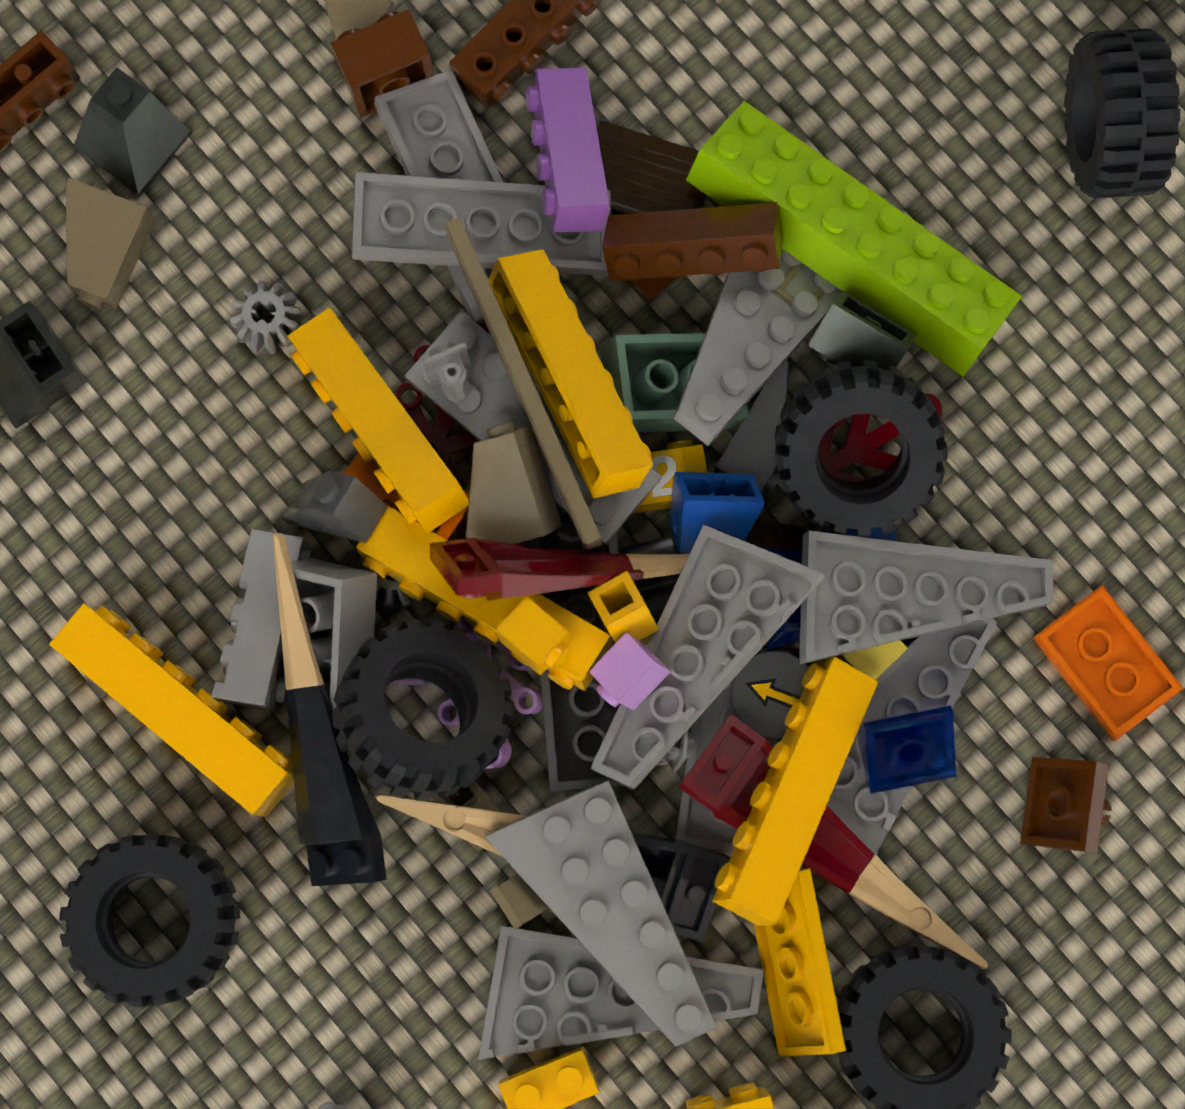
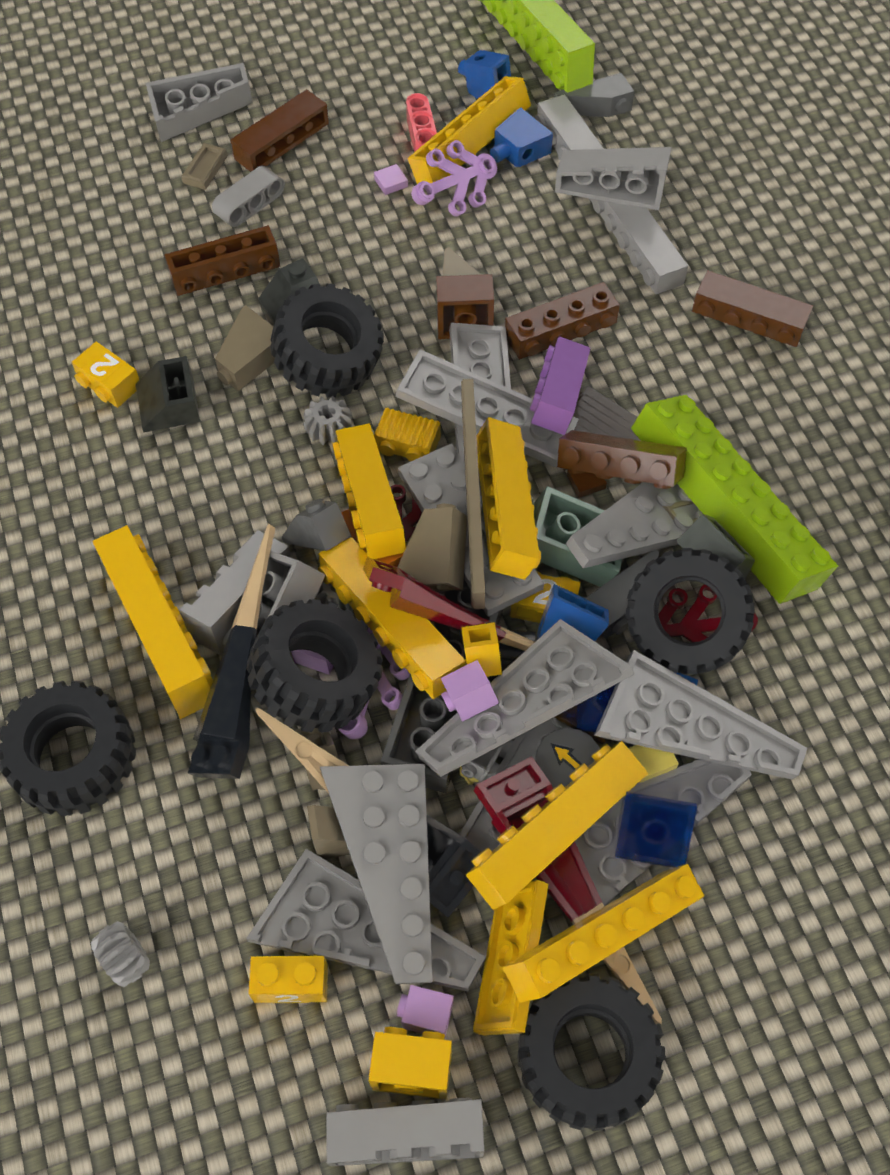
camera: 20 degrees right, 20 degrees down
light grey hinge [422,342,472,403] -> none
yellow brick [495,596,571,675] -> none
reddish brown tile [1020,757,1112,853] -> none
orange tile [1032,585,1184,742] -> none
none -> black tyre [270,284,384,398]
none -> yellow brick [374,407,441,461]
none -> lavender brick [397,985,454,1038]
none -> yellow brick [503,863,704,1002]

